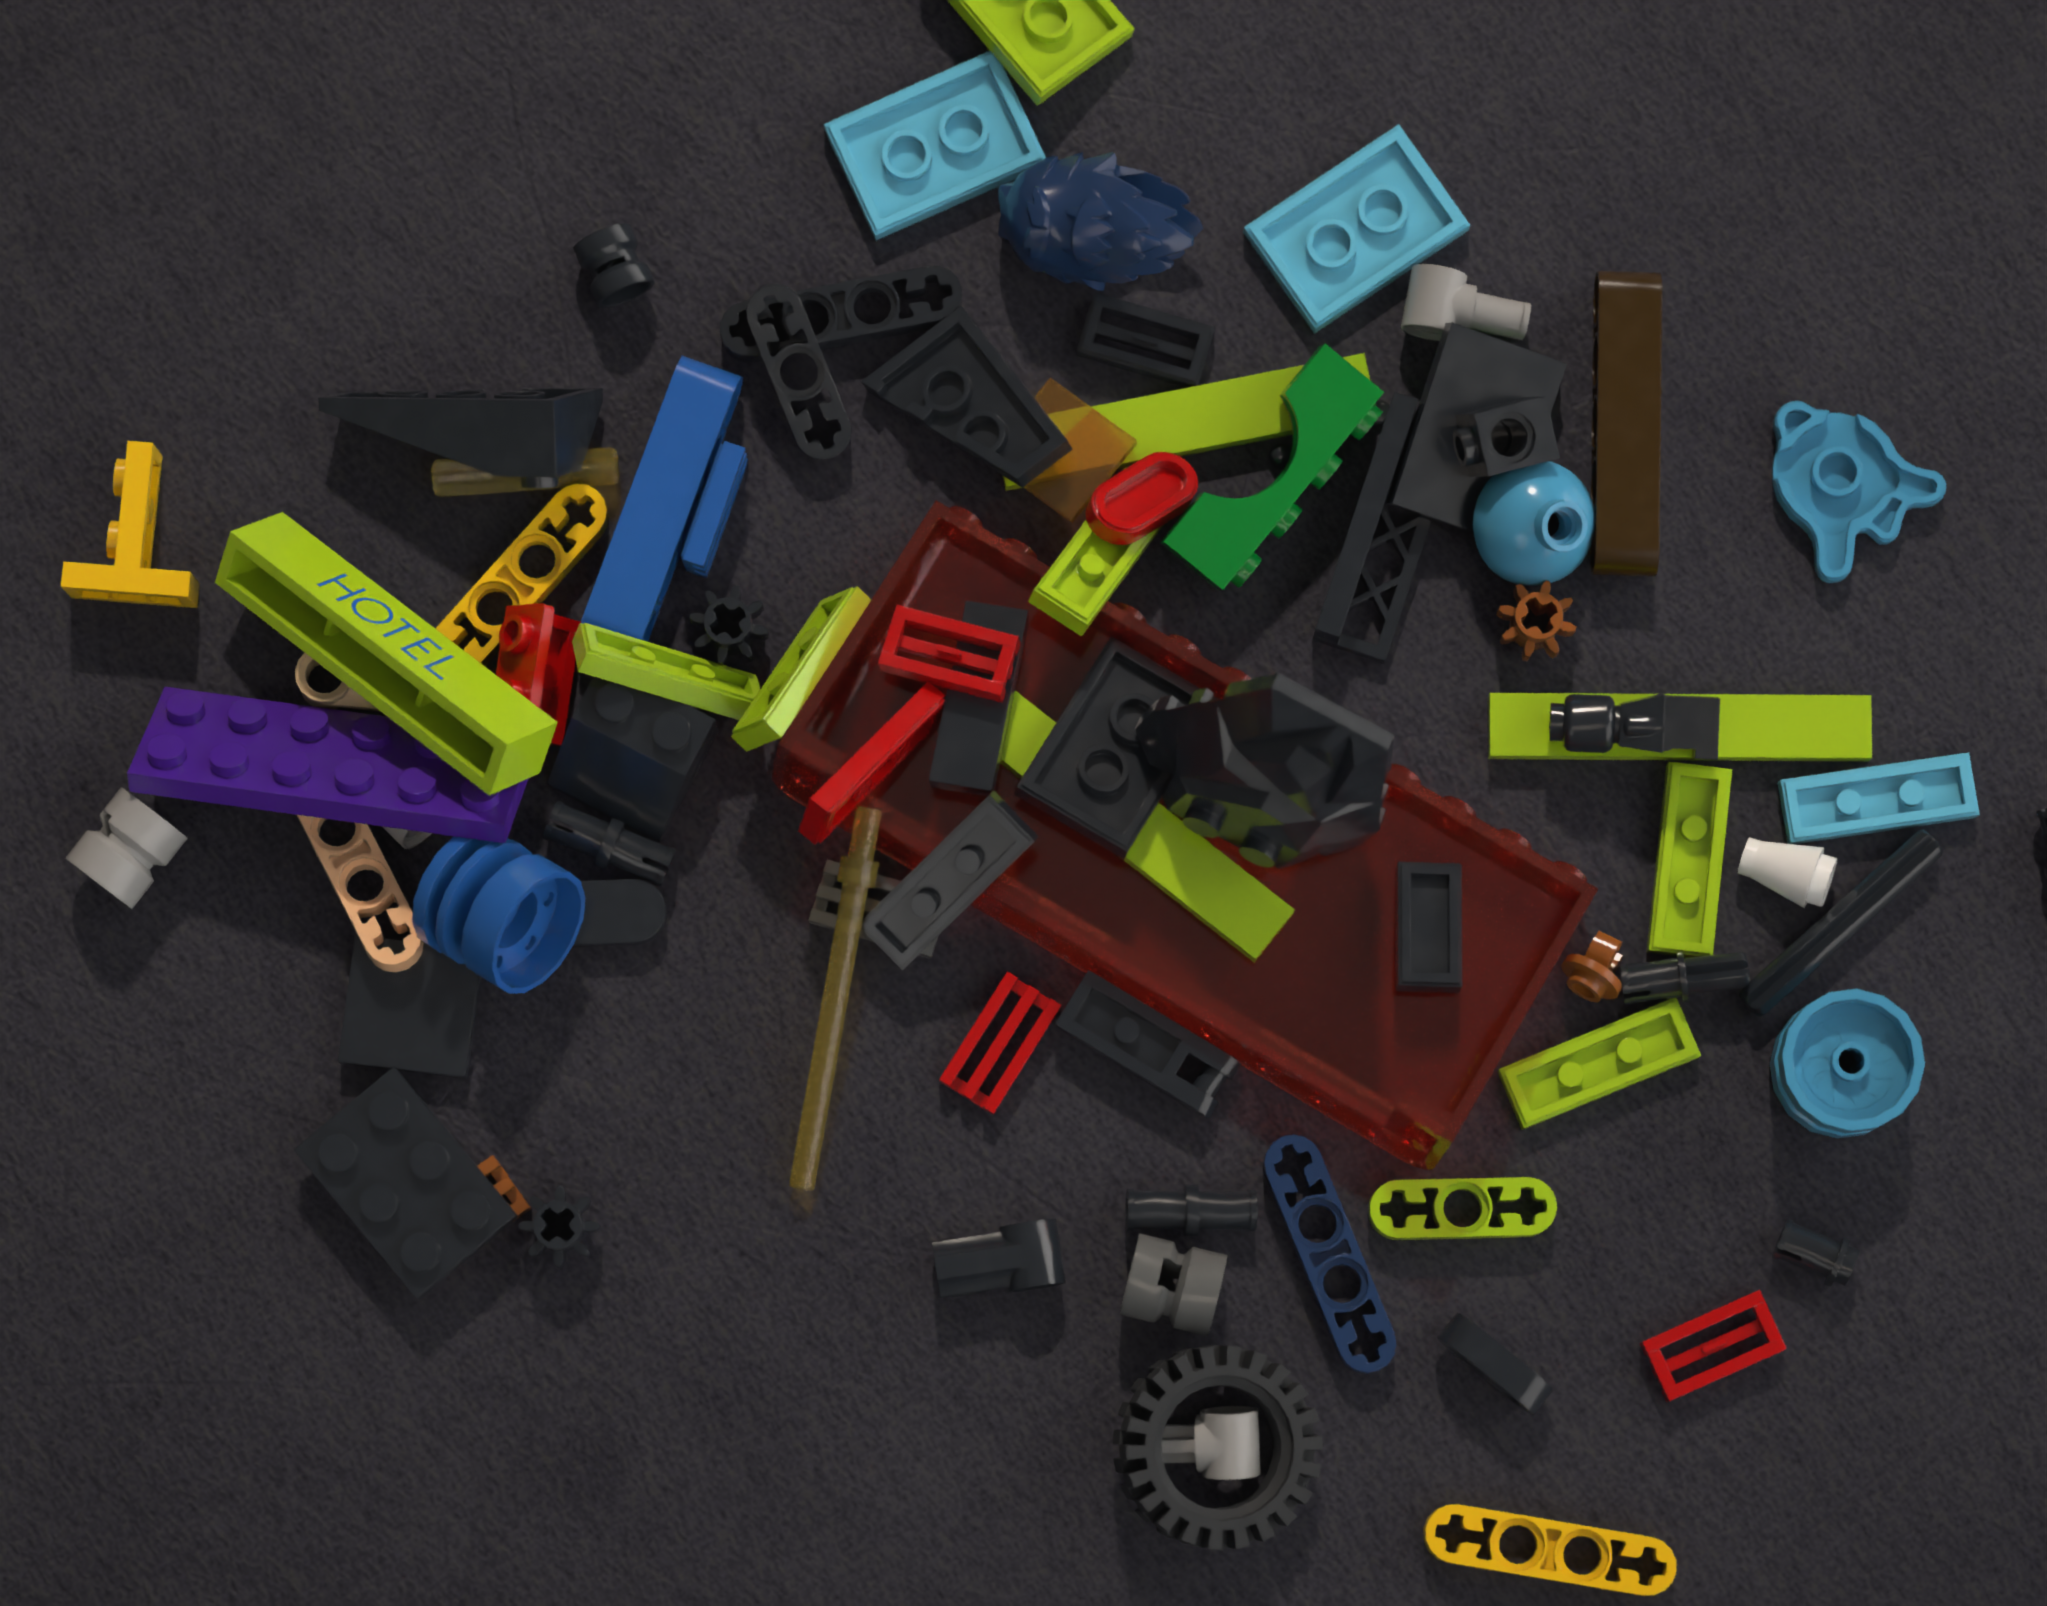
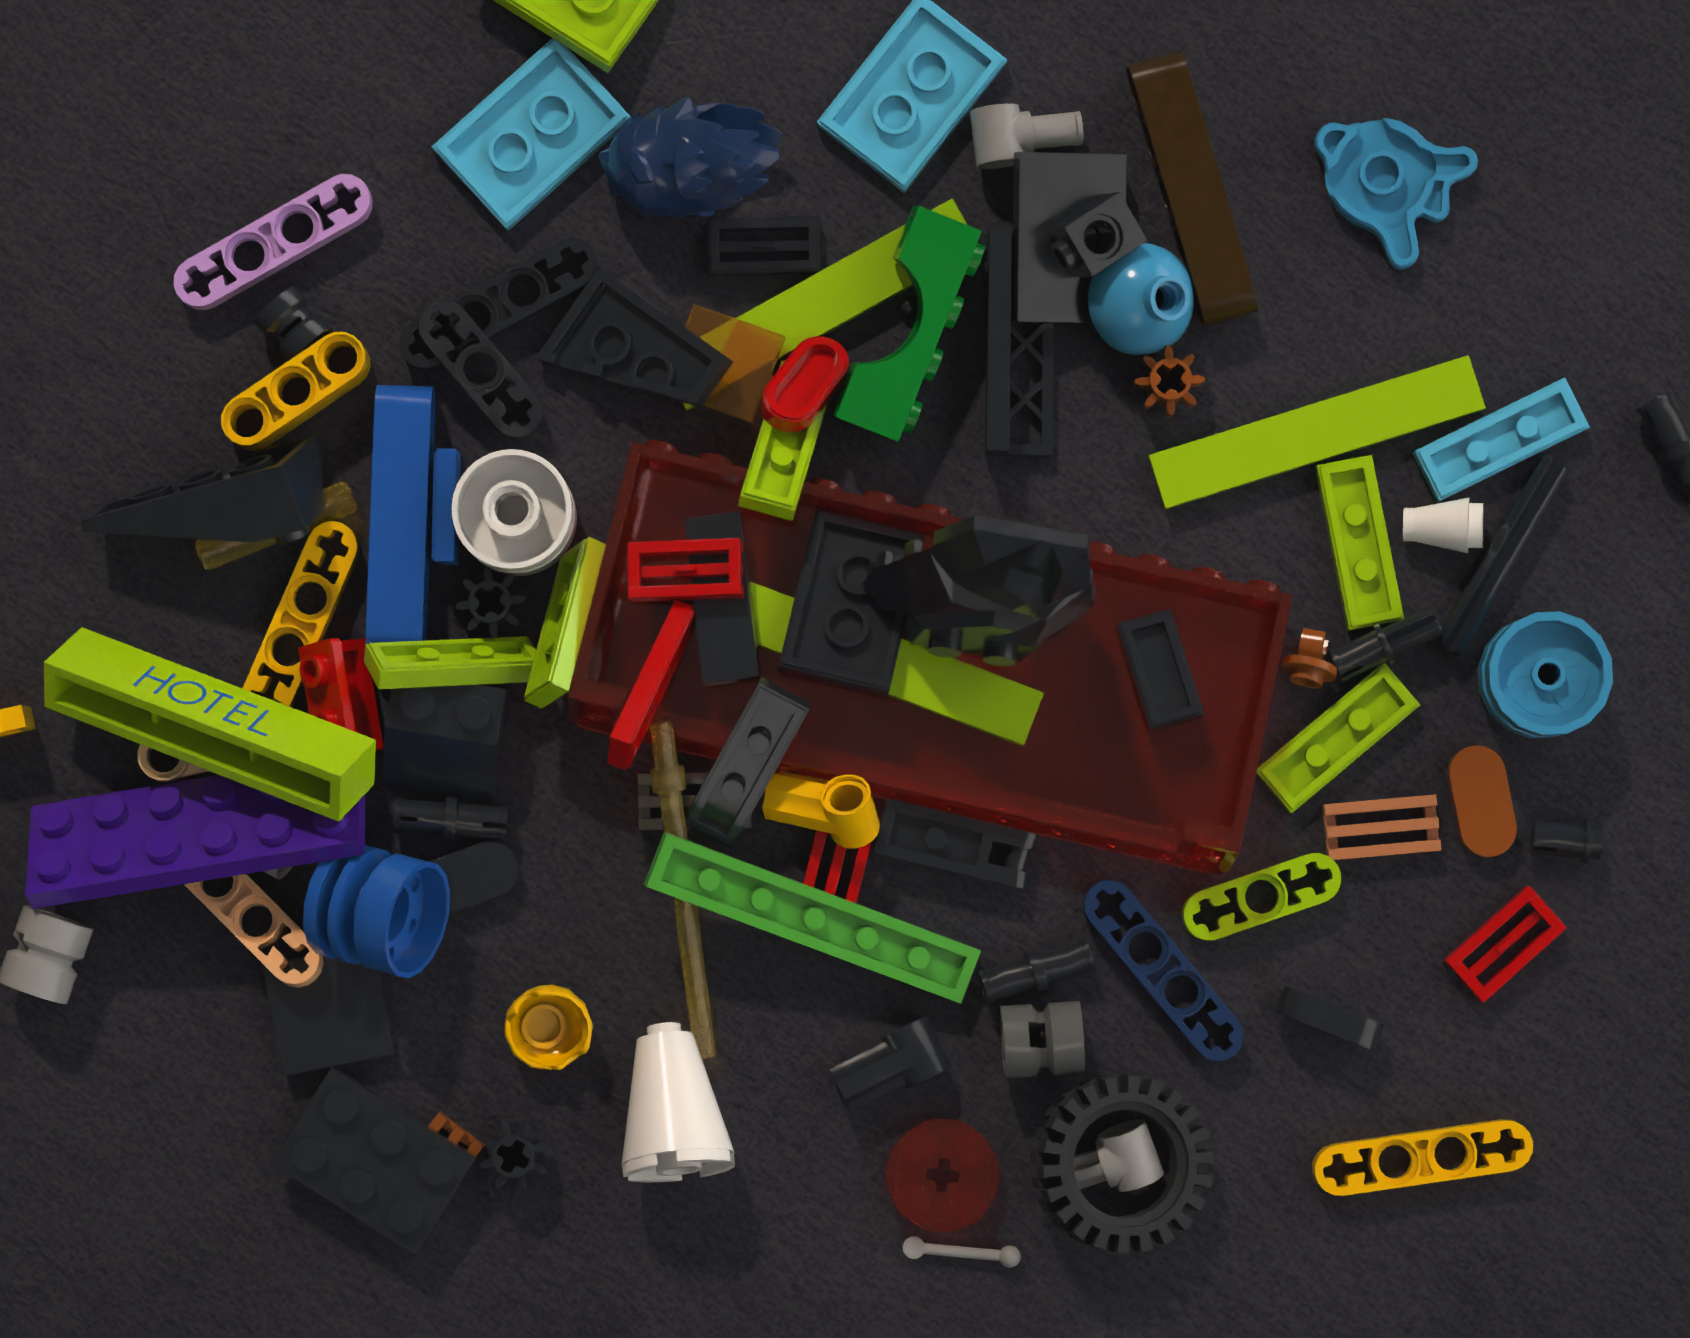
camera: 20 degrees left, 5 degrees up
black piece [1549,693,1720,760] -> none
none -> lavender beam [173,174,373,310]
none -> yellow beam [221,332,371,451]
none -> white wheel [452,449,577,576]
none -> yellow hair [505,984,593,1070]
none -> white cone [621,1022,735,1183]
none -> bright green plate [644,831,981,1004]
none -> yellow piece [762,770,880,849]
none -> clear red plate [886,1118,999,1232]
none -> light grey hinge [903,1236,1021,1268]
none -> nougat tile [1322,794,1441,860]
none -> dark orange tile [1447,745,1517,857]

